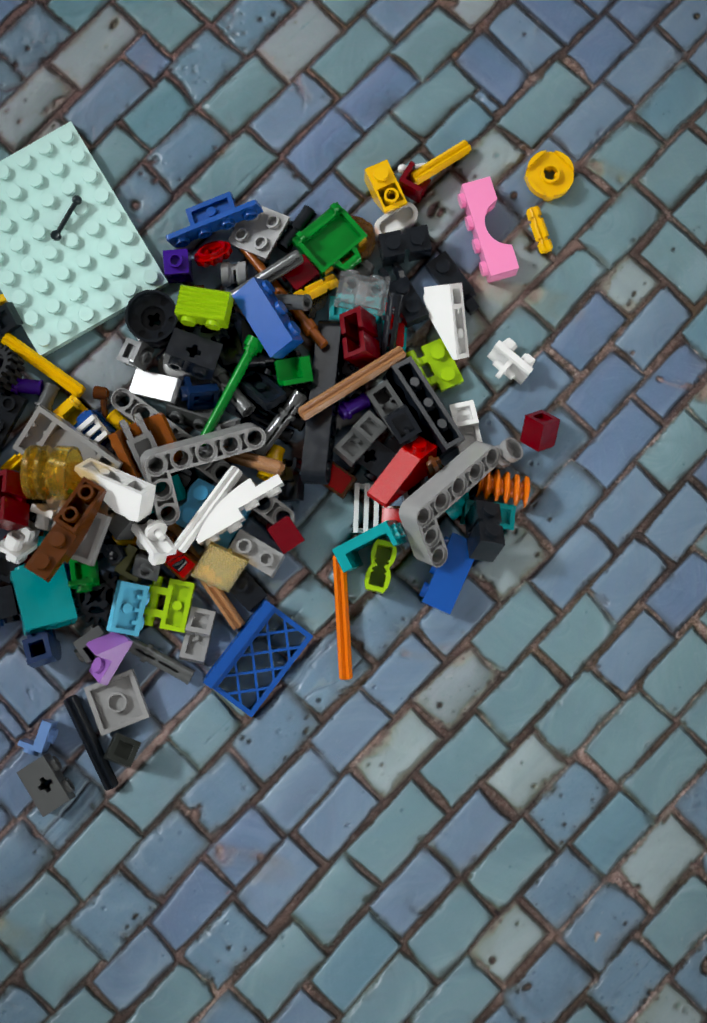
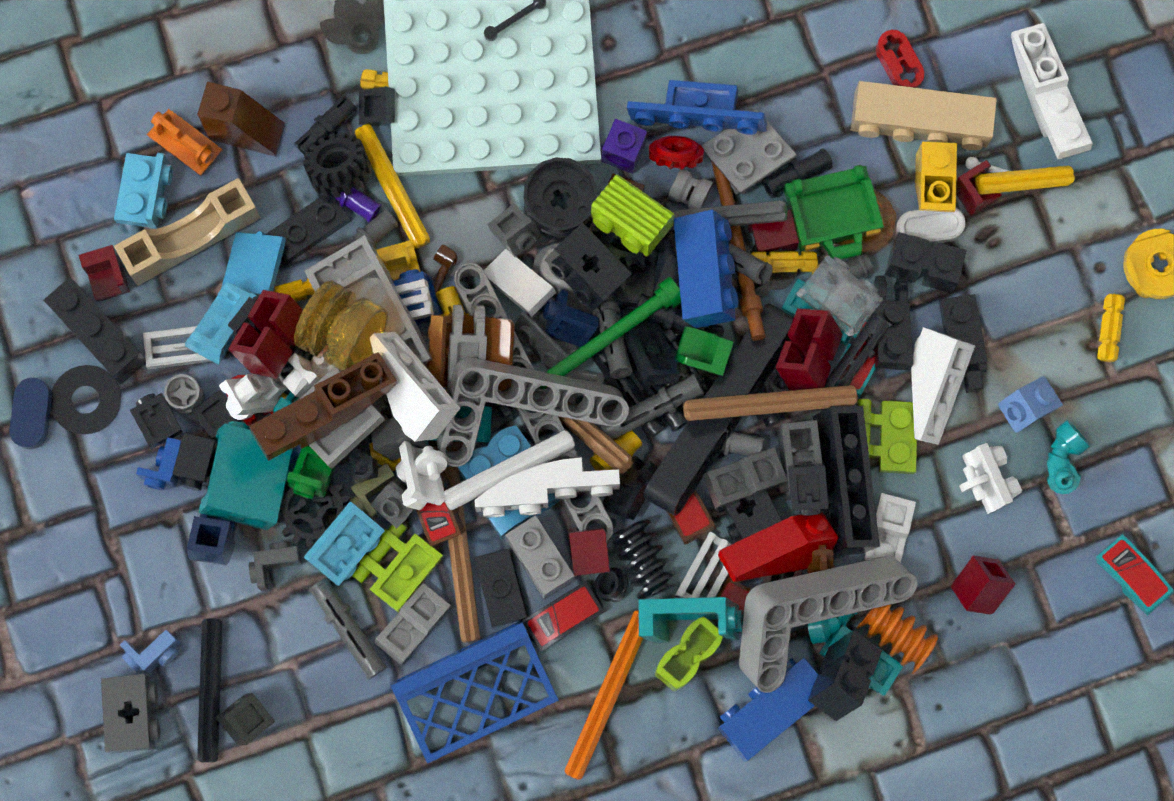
camera: 25 degrees right, 5 degrees down
light grey plate [84,669,151,736] -> none
medium lavender slope [86,632,133,686] -> none
clear yellow piece [191,541,249,593] -> none
dark purple pin [337,393,371,420] -> none
bright pink arch [457,176,519,283] -> none
light grey wheel [495,437,523,470] -> none
none -> slope [522,581,606,651]
none -> black plate [595,567,629,603]
none -> black piece [612,519,677,600]
none -> tan brick [850,81,997,150]
none -> red beam [876,29,925,88]
none -> medium blue bracket [998,376,1063,433]
none -> white slope [1011,23,1093,159]
none -> teal arm [1046,419,1091,494]
none -> slope [1096,534,1174,616]

